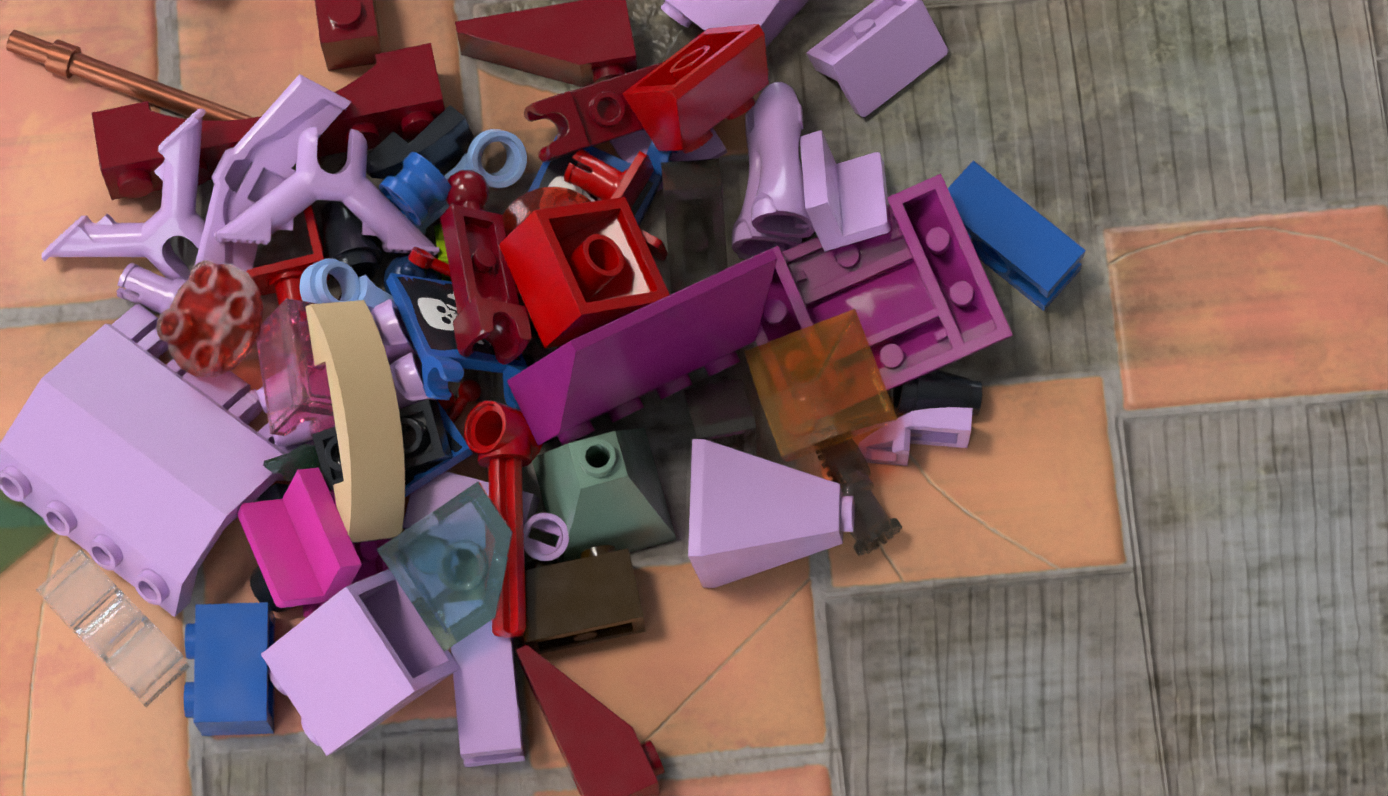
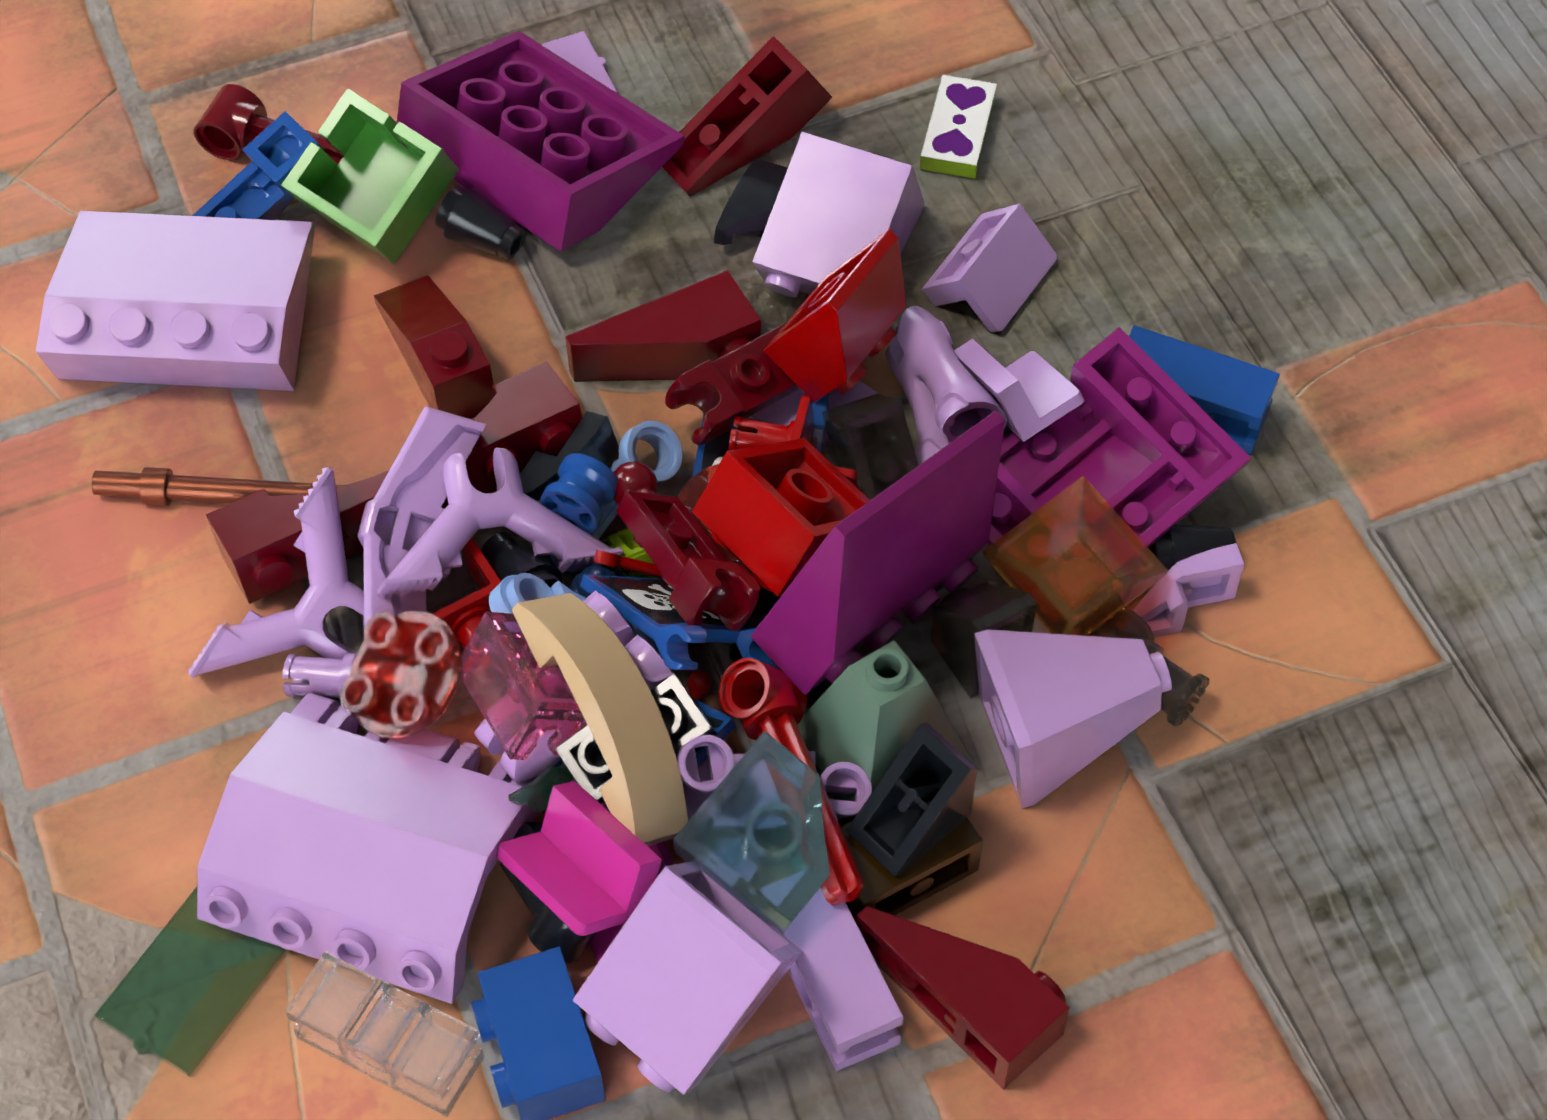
camera: 20 degrees left, 15 degrees down
none -> lavender hinge [677,735,734,792]
none -> black slope [846,722,977,877]

